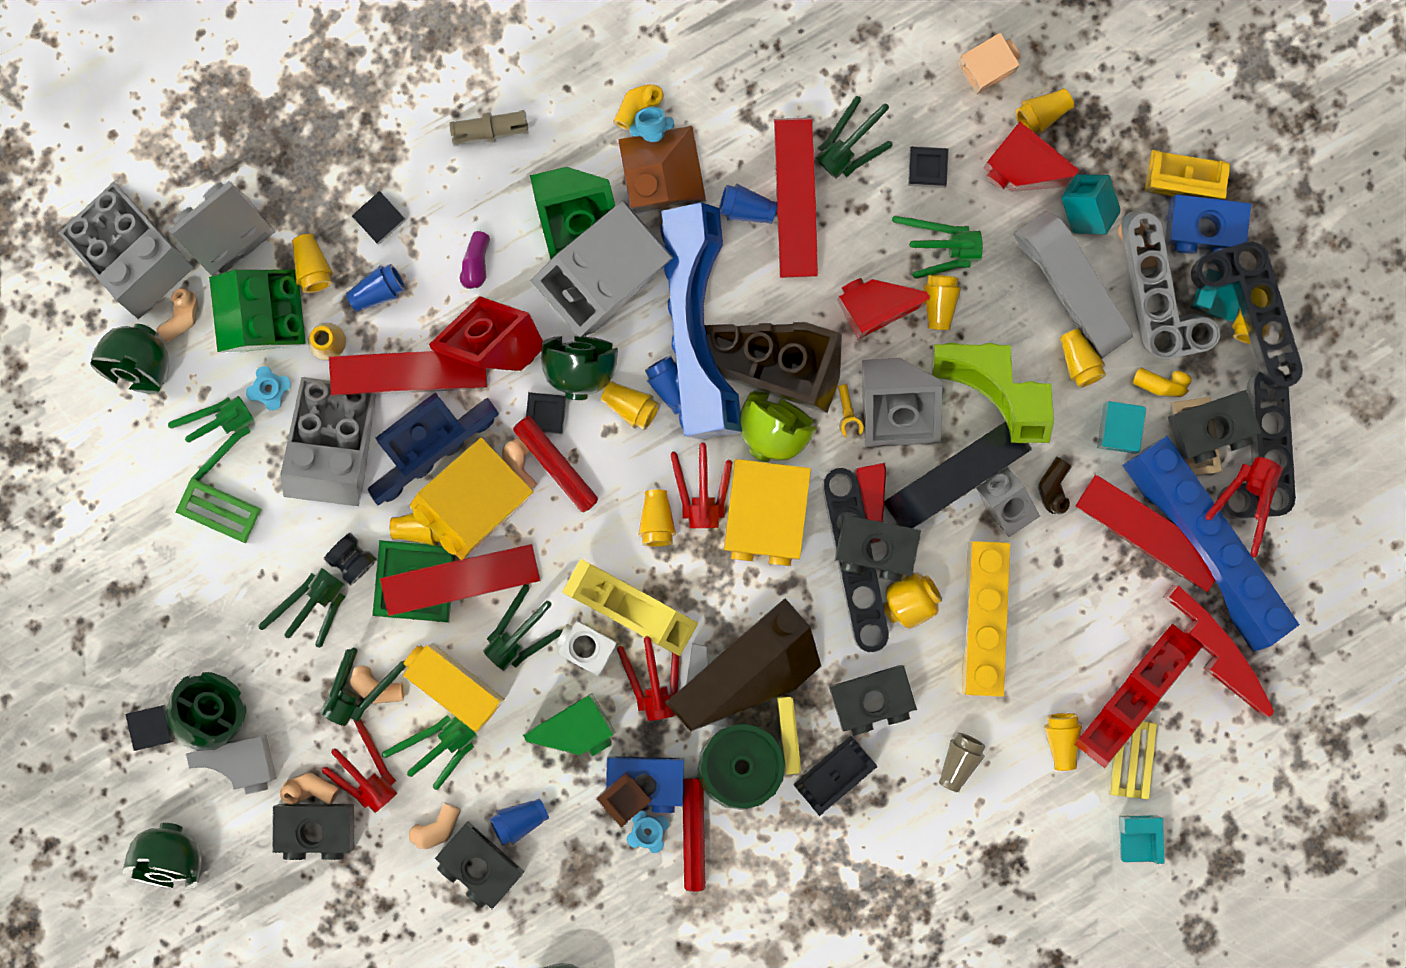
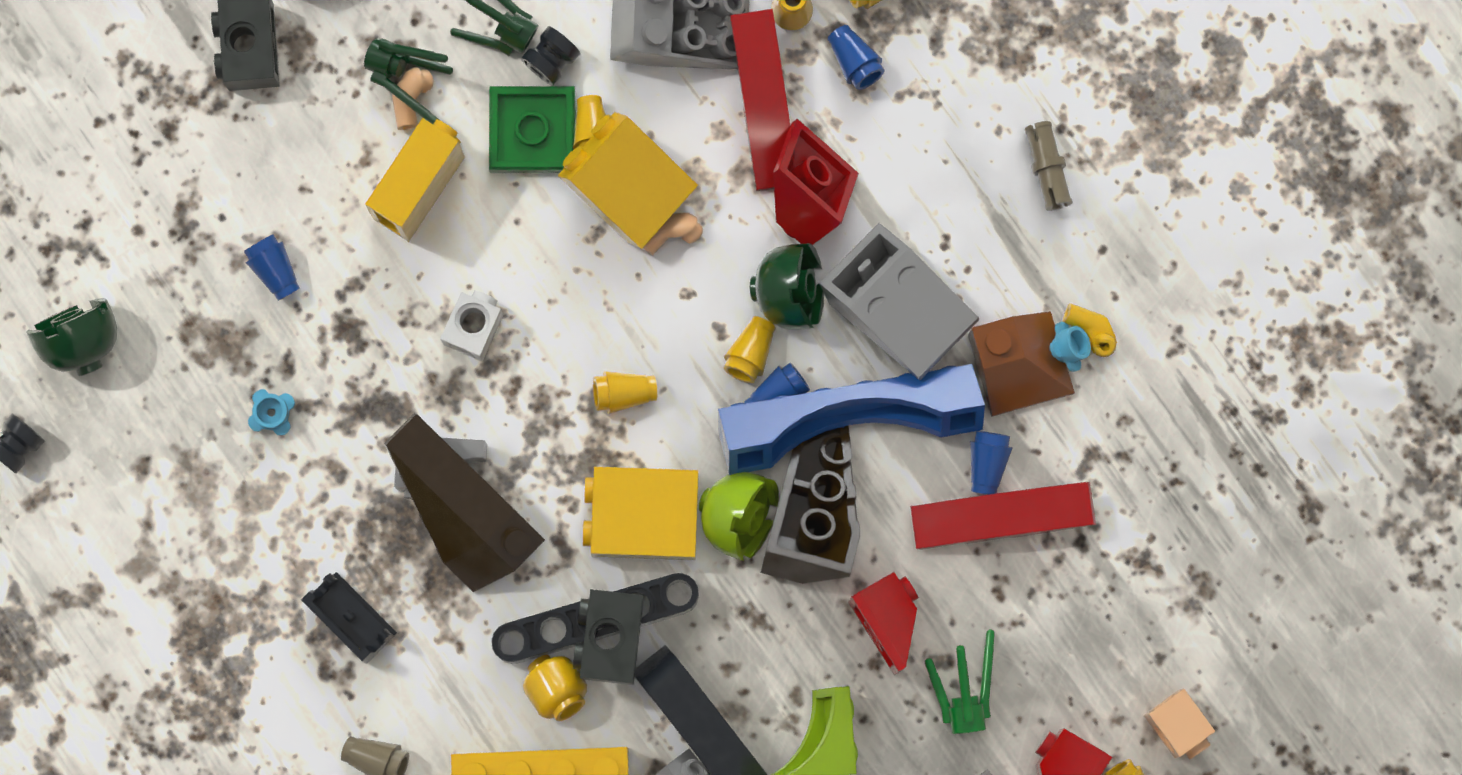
camera: 85 degrees right, 5 degrees down
light nougat arm [280,773,340,805] -> none
red plant [322,719,397,813] -> none
black tile [352,191,406,245] -> none
dark blue bracket [367,392,499,506] -> none
red slope [380,544,541,616] -> none
green plant [382,715,478,790] -> none
light nougat arm [409,803,461,849] -> none
pearl dark grey brick [434,821,525,909] -> none
magenta arm [459,231,490,289] -> none
dark green plant [483,584,562,671] -> none
red axle [513,416,598,513] -> none
green slope [523,693,616,757] -> none
black tile [526,392,567,434] -> none
green slope [530,167,615,260] -> none
light yellow arch [562,558,698,656] -> none
reddish brown panel [596,771,652,828] -> none
blue brick [606,756,684,813] -> none
red plant [617,636,680,721] -> none
red plant [670,442,732,528] -> none
red axle [683,778,706,892] -> none
dark green wheel [697,724,785,810] -> none
light yellow tile [777,696,801,775] -> none
dark green plant [815,96,893,179] -> none
pearl dark grey brick [829,665,917,736] -> none
yellow hand [838,384,863,438] -> none
red slope [853,462,886,544] -> none
light grey slope [862,358,943,447] -> none
black tile [908,146,948,188] -> none
yellow cone [924,275,961,330] -> none

